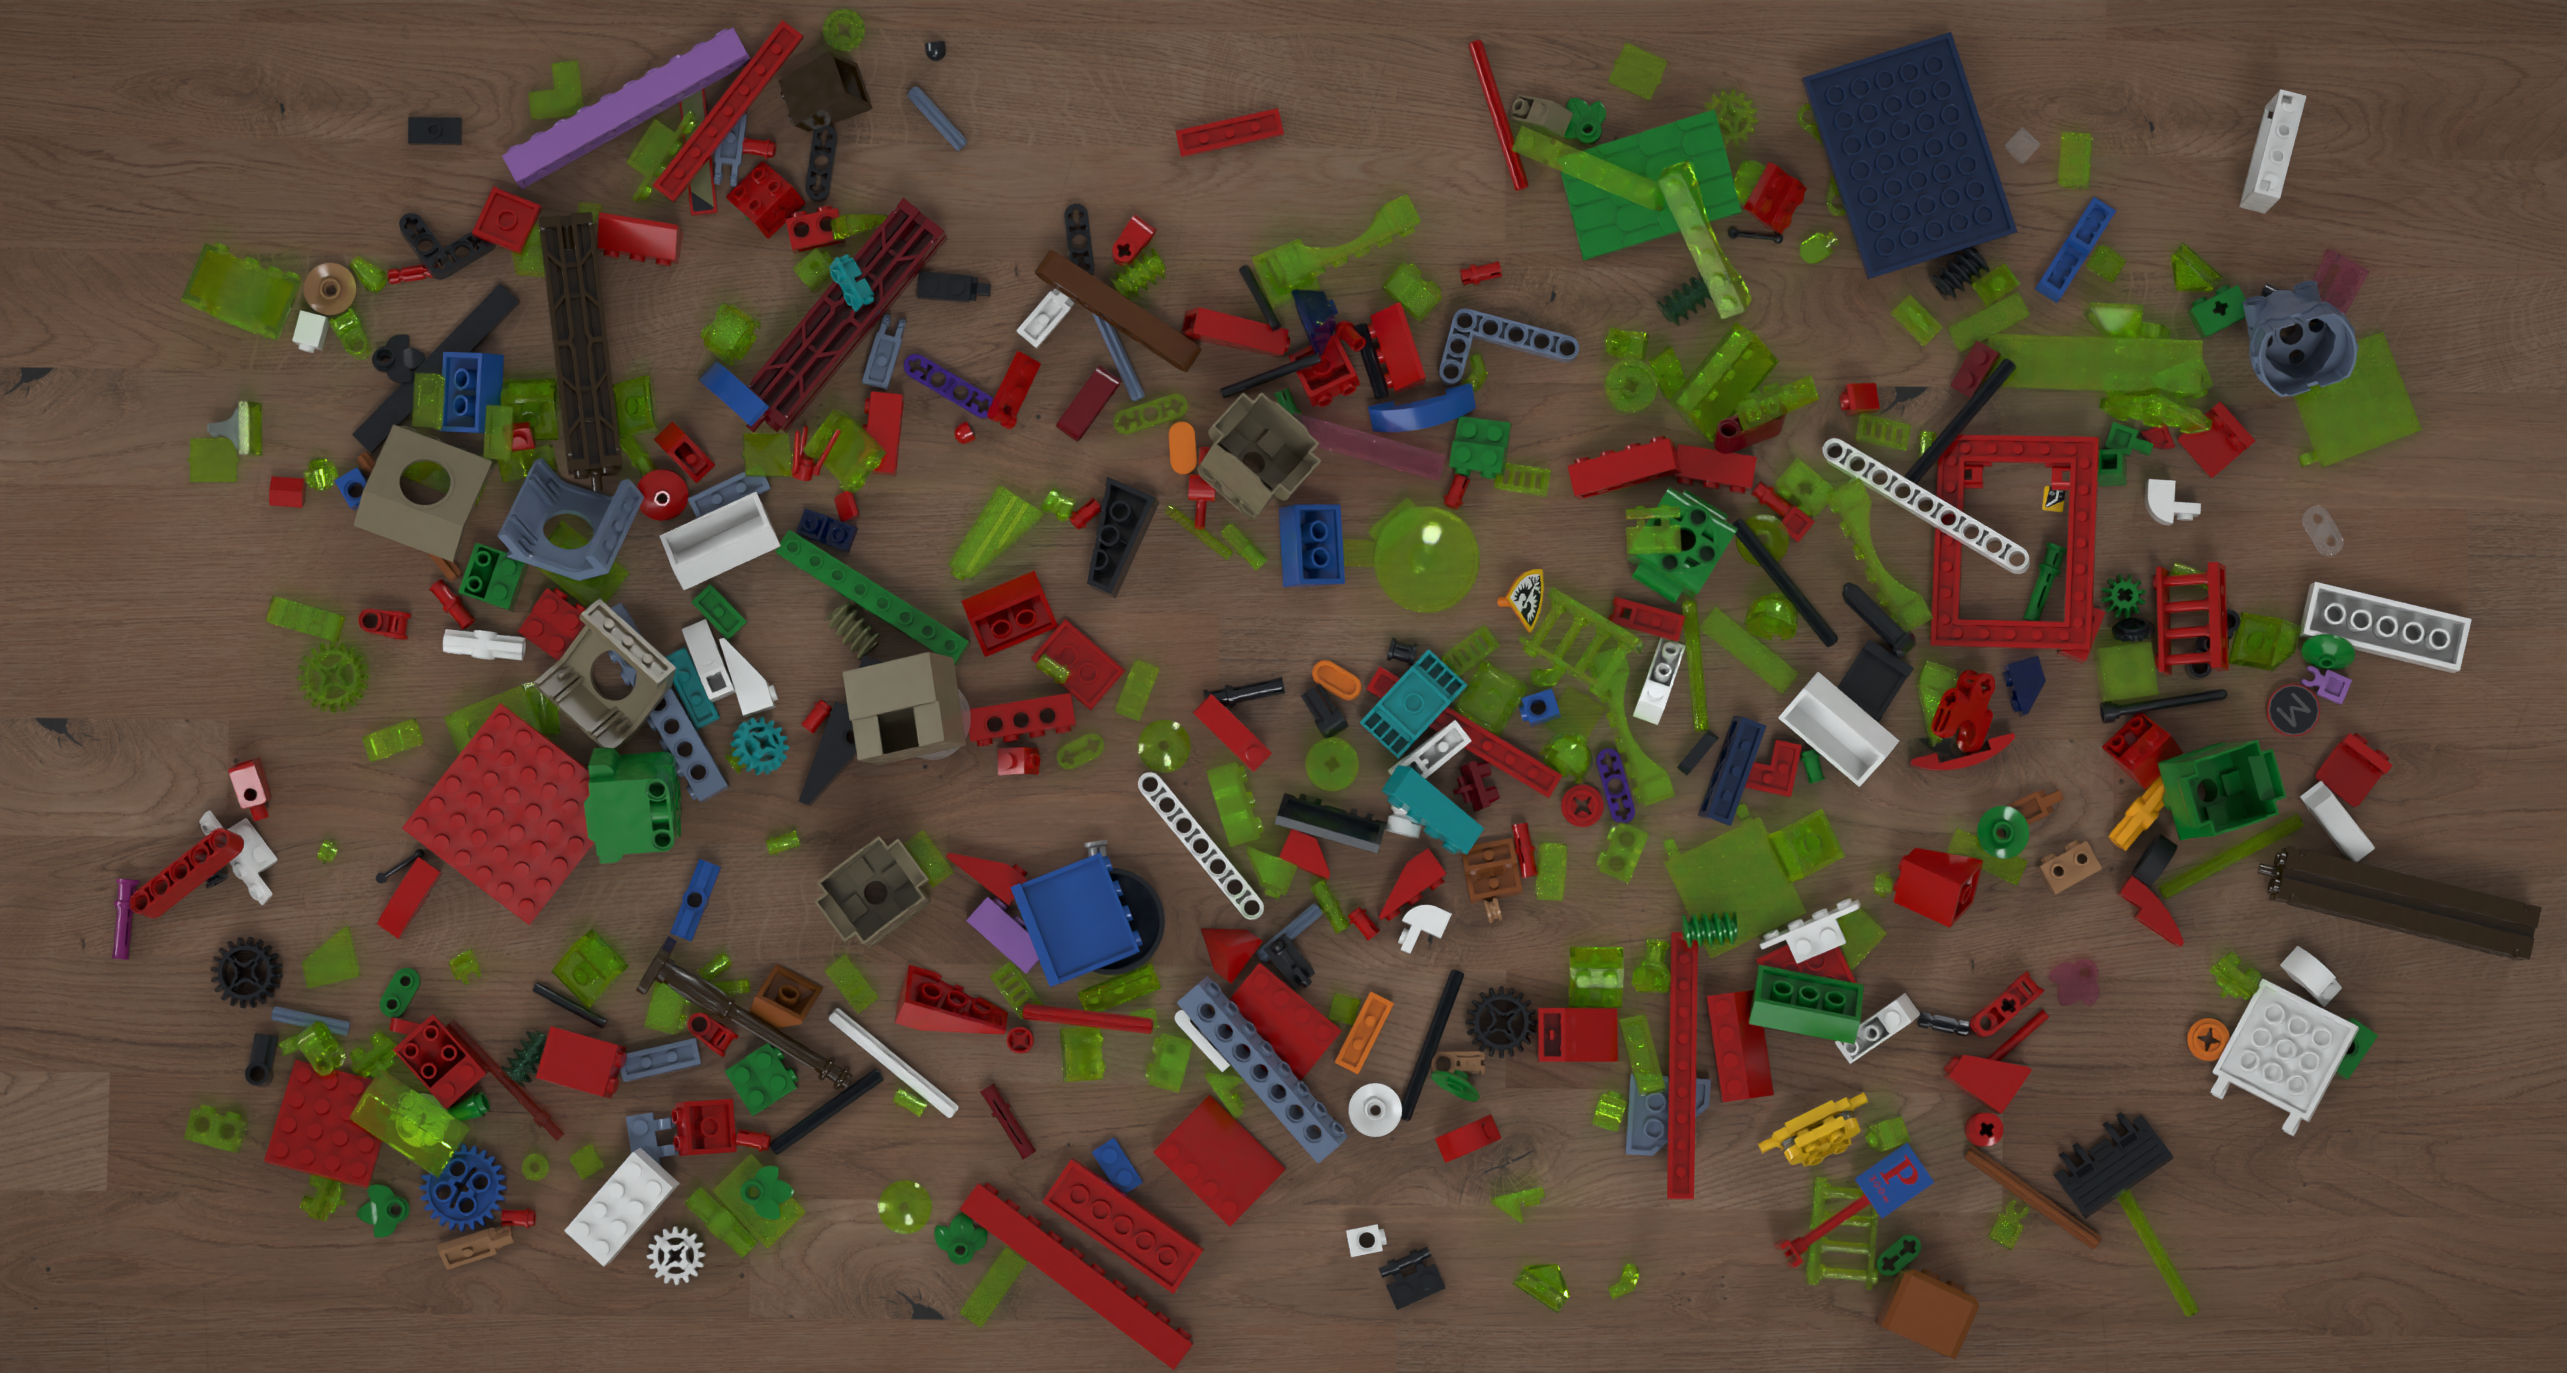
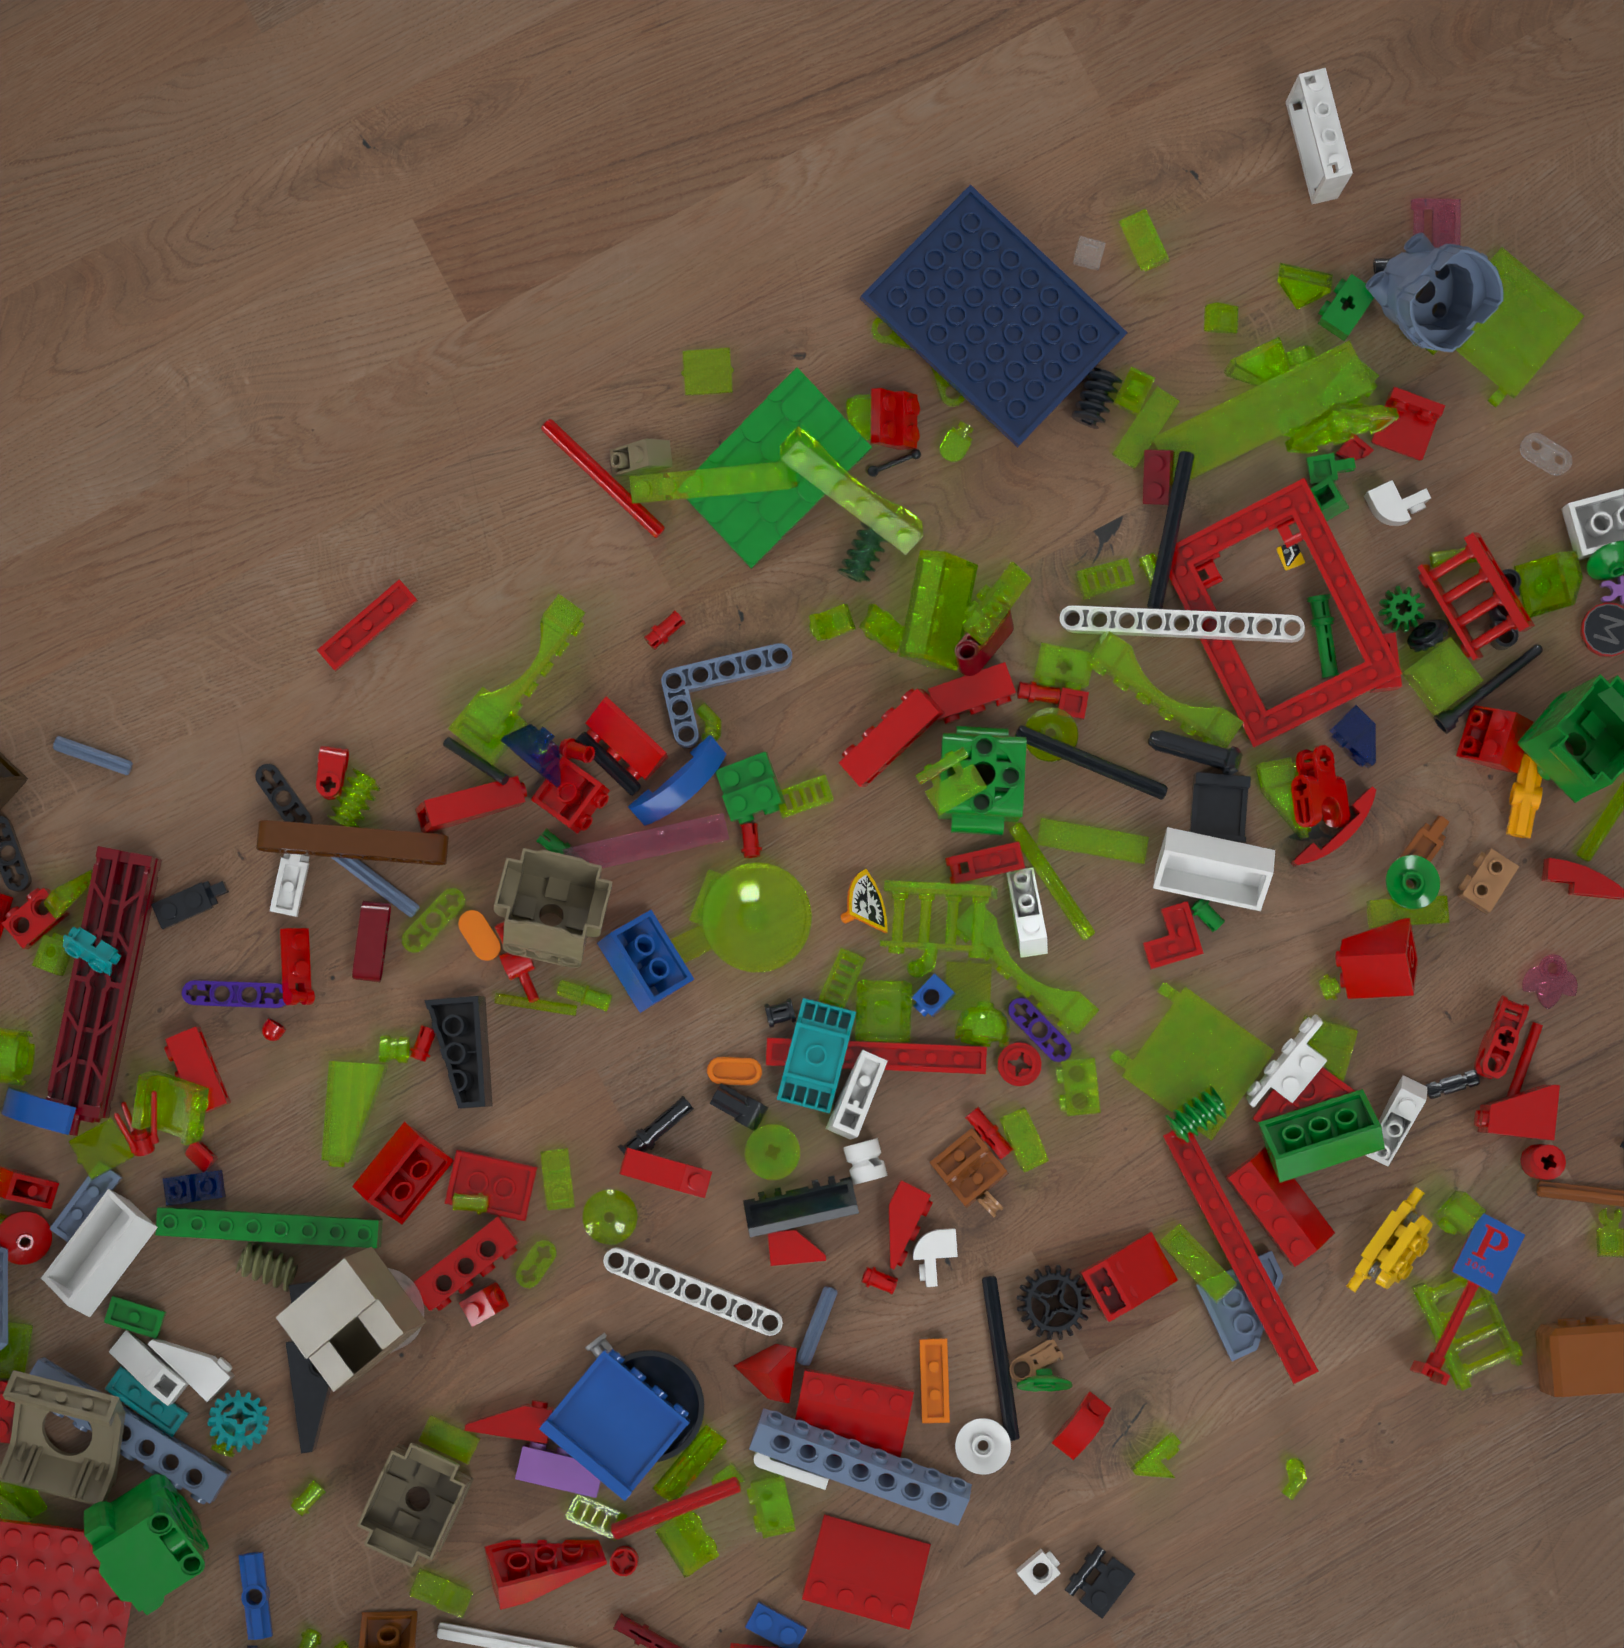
camera: 35 degrees left, 0 degrees up
red pin [801,699,833,734] -> none
sand blue hinge [862,313,907,391] -> none
black hinge [924,41,946,61] -> none
clear neon green slope [1204,1073,1245,1119] -> none
clear neon green brick [1206,761,1264,849] -> none
black bar [1220,352,1322,398] -> none
clear neon green slope [1246,846,1298,900] -> none
black hinge [1263,933,1315,990] -> none
clear neon green pin [1310,880,1350,935] -> none
clear neon green slope [1328,993,1360,1025] -> none
clear neon green brick [1381,262,1443,323] -> none
teal brick [1381,765,1484,855] -> none
dark red hips [1453,760,1500,812] -> none
clear neon green slope [1513,1264,1570,1313] -> none
green plate [1564,98,1606,144] -> none
clear neon green slope [1569,947,1624,1008] -> none
clear neon green brick [1591,1090,1627,1133] -> none
clear neon green brick [1603,359,1658,415] -> none
clear neon green connector [1631,939,1671,994] -> none
black beam [1677,729,1719,776] -> none
dark blue fence [1698,716,1767,826] -> none
clear neon green gear [1702,89,1758,148] -> none
clear neon green cylinder [1744,592,1798,641] -> none
clear neon green brick [1766,808,1845,883] -> none
red slope [1839,383,1880,417] -> none
green beam [1876,1235,1921,1276] -> none
clear neon green hips [1890,294,1943,347] -> none
blue slope [2035,197,2116,303] -> none
black tyre [2132,834,2178,886] -> none

